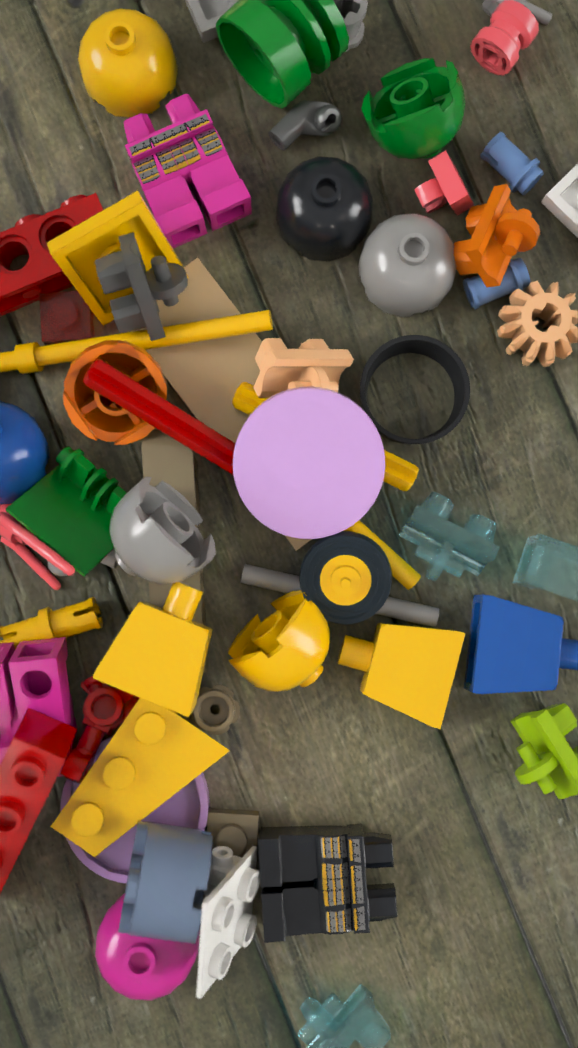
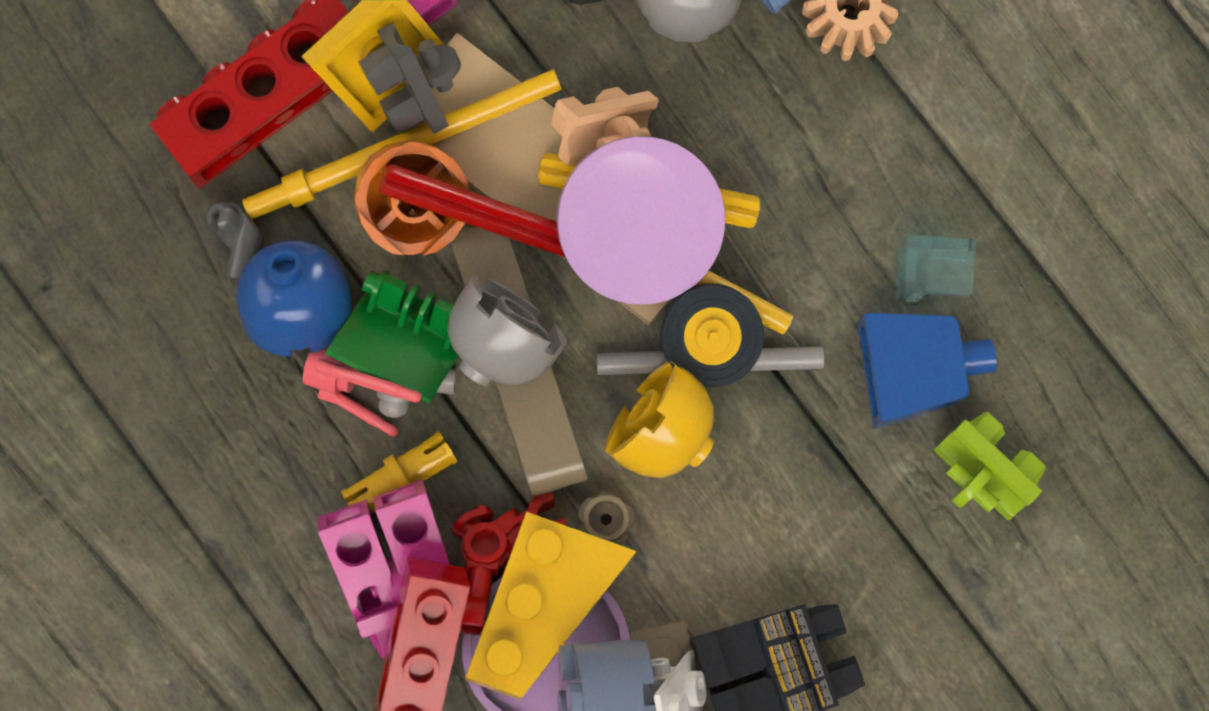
camera: 20 degrees left, 5 degrees down
clear red plate [39,291,94,345] -> none
yellow torso [92,582,212,717] -> none
yellow torso [337,623,466,729] -> none
black tyre [360,335,470,444] -> none
clear light blue hips [398,492,500,582] -> none

